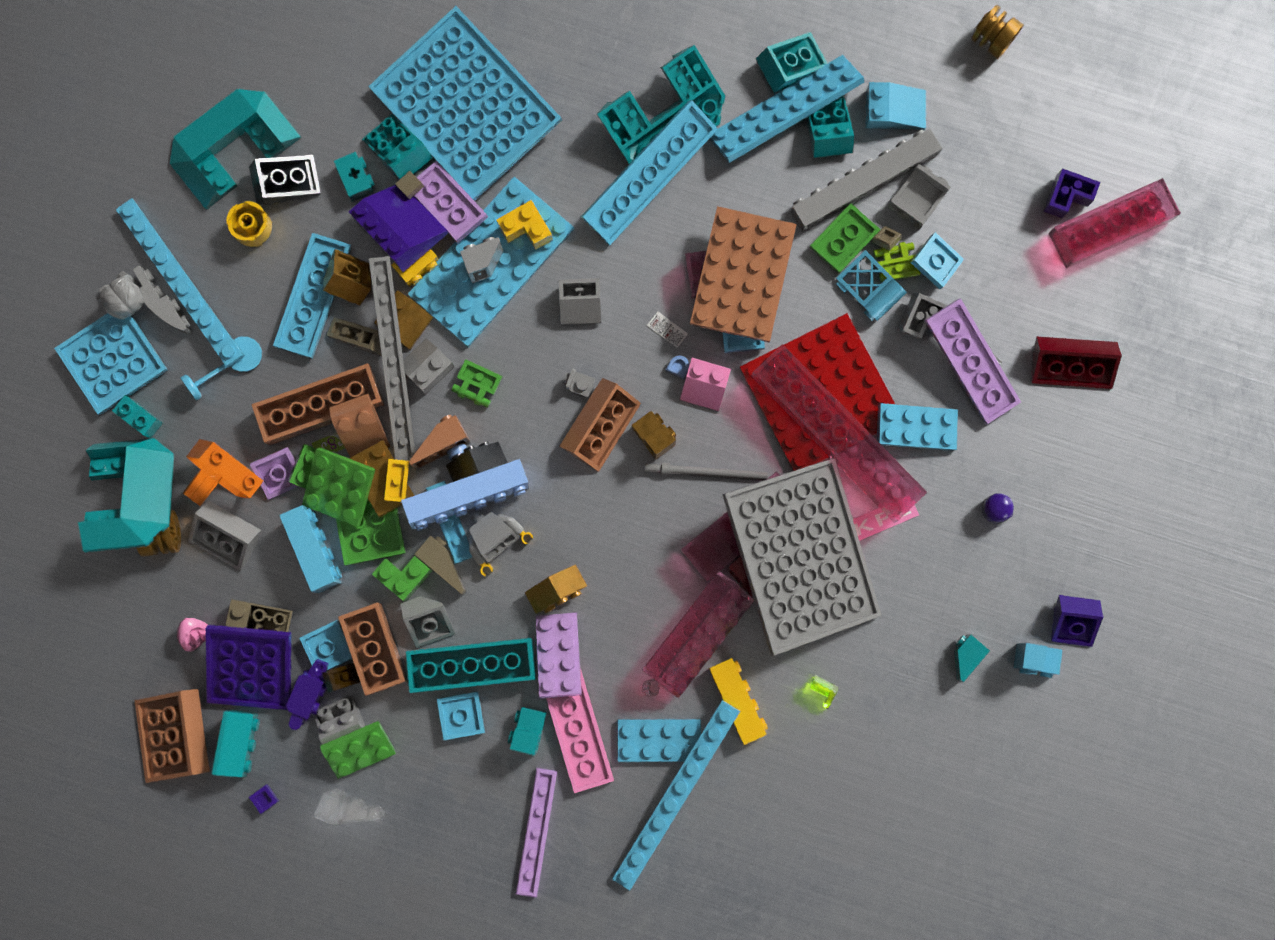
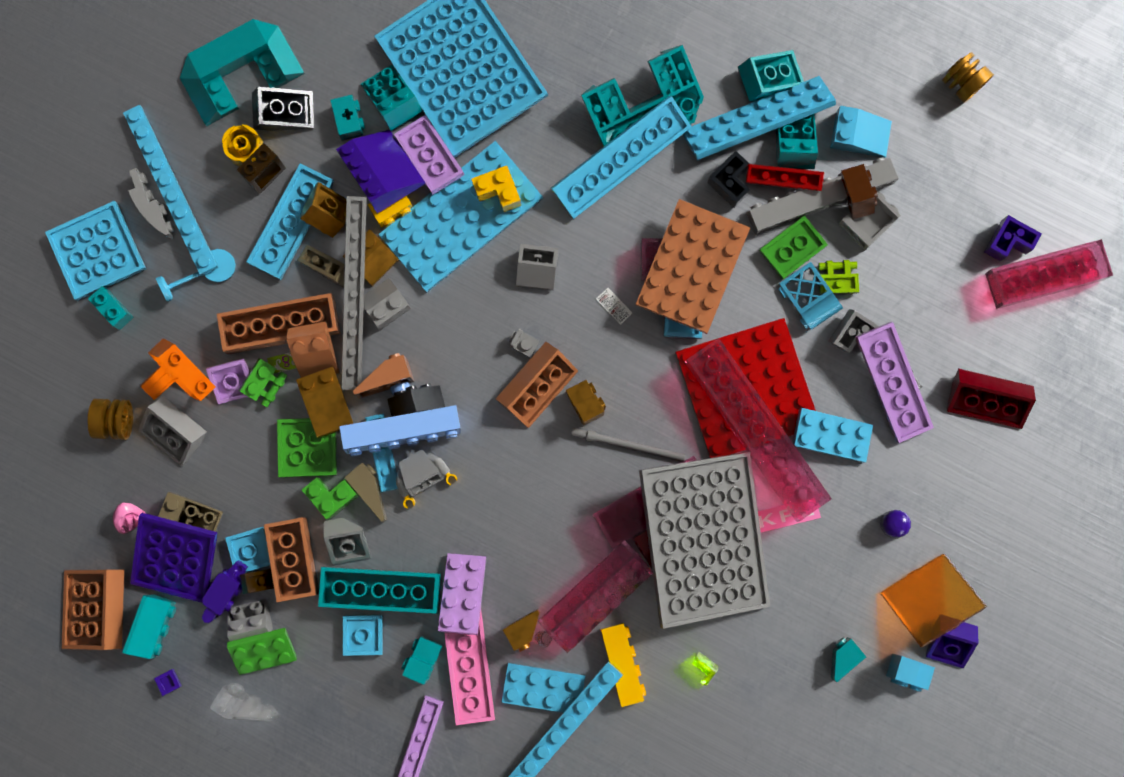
camera: 10 degrees right, 0 degrees up
teal slope [78,438,174,553] -> none
light grey hair [97,271,144,320] -> none
medium azure brick [279,505,342,593] -> none
bright green plate [302,447,376,527] -> none
yellow plate [384,459,409,502] -> none
dark tan tile [395,171,424,200] -> none
bright green plate [451,359,503,408] -> none
light grey slope [460,237,503,283] -> none
pearl gold brick [524,564,587,614] -> none
light blue tile [666,356,689,380] -> none
bright pink slope [680,358,731,412] -> none
dark tan tile [873,226,901,251] -> none
medium azure plate [910,232,964,289] -> none
none -> dark brown window [237,143,286,194]
none -> pearl gold slope [503,609,540,652]
none -> black brick [707,150,750,208]
none -> red slope [746,164,825,191]
none -> reddish brown brick [841,164,878,220]
none -> clear orange piece [880,554,987,647]

